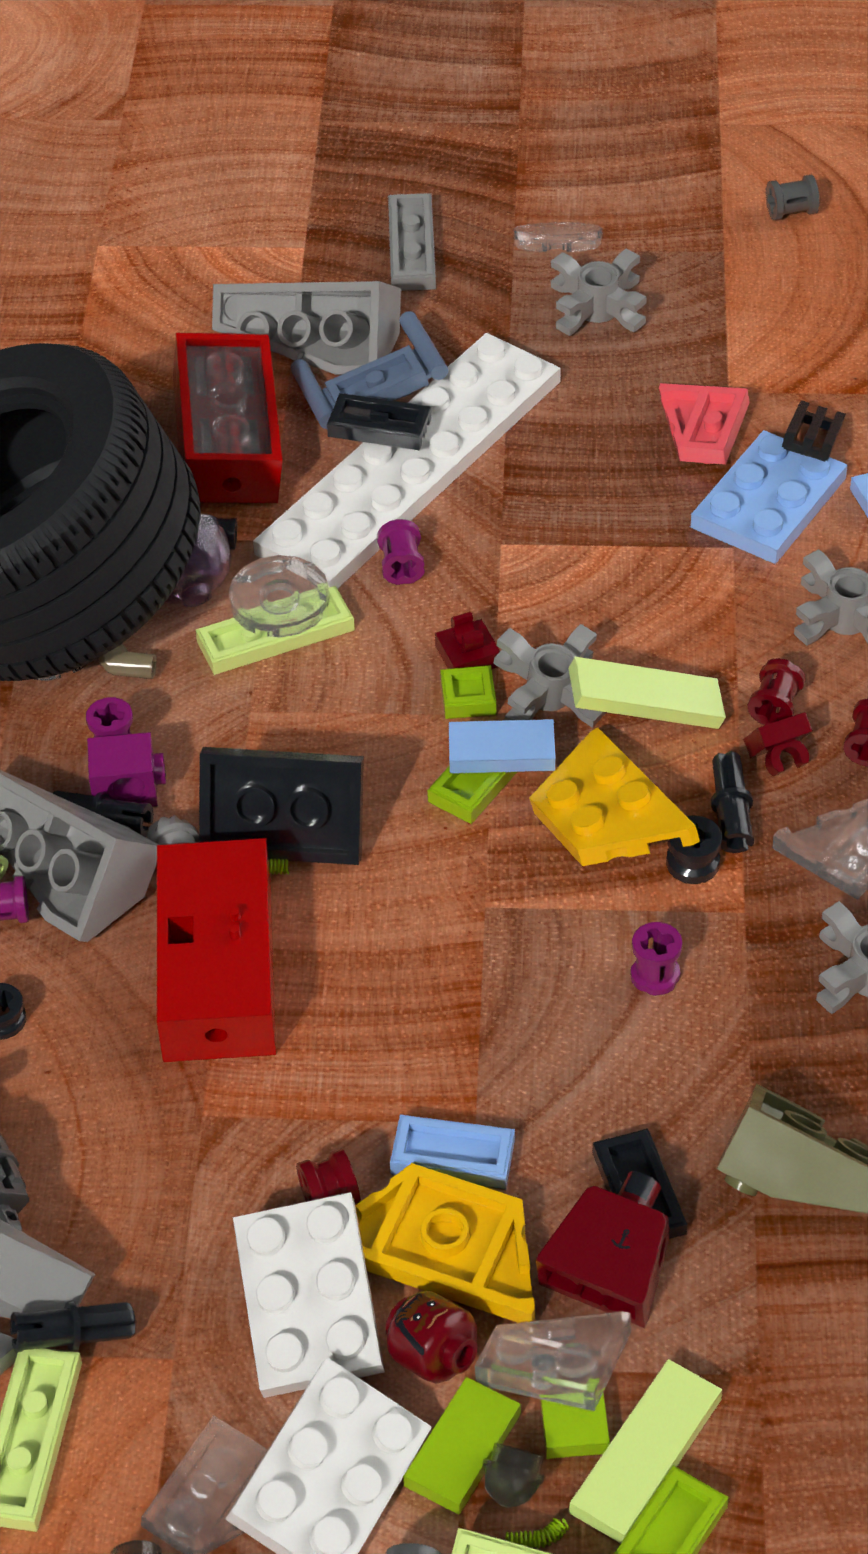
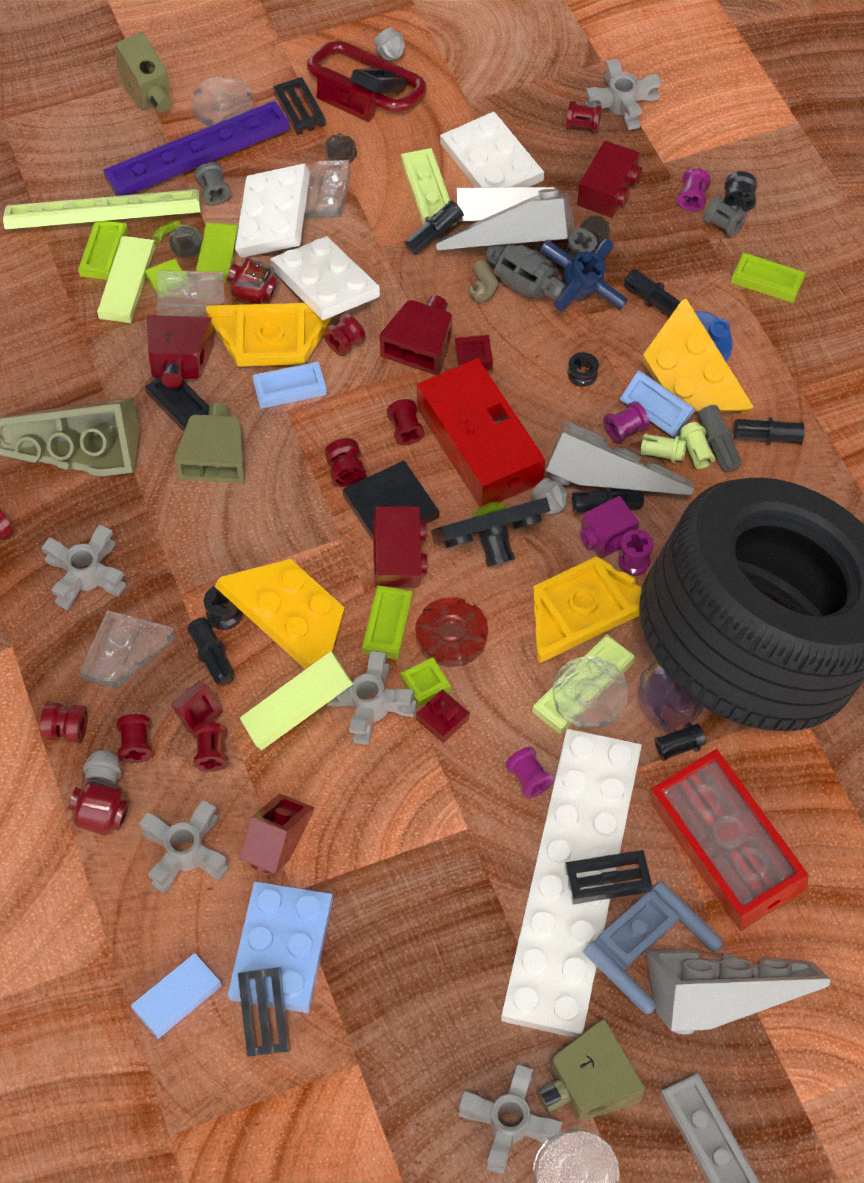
camera: 155 degrees right, 10 degrees up
light blue tile [449,719,556,773] -> none
magenta bush [630,922,683,996] -> none
coral wing [659,383,750,465] -> none
none -> olive torso [175,403,245,484]
none -> dark red slope [239,793,314,873]
none -> dark red wheel [325,438,366,487]
none -> black tile [343,460,439,540]
none -> dark red piece [372,506,427,588]
none -> dark red torso [379,295,452,376]
none -> dark red bush [386,399,425,445]
none -> clear red tile [415,597,488,667]
none -> dark red tile [455,335,493,371]
none -> dark tan arm [469,260,499,303]
none -> yellow wing [533,556,642,663]
none -> olive torso [536,1019,645,1121]

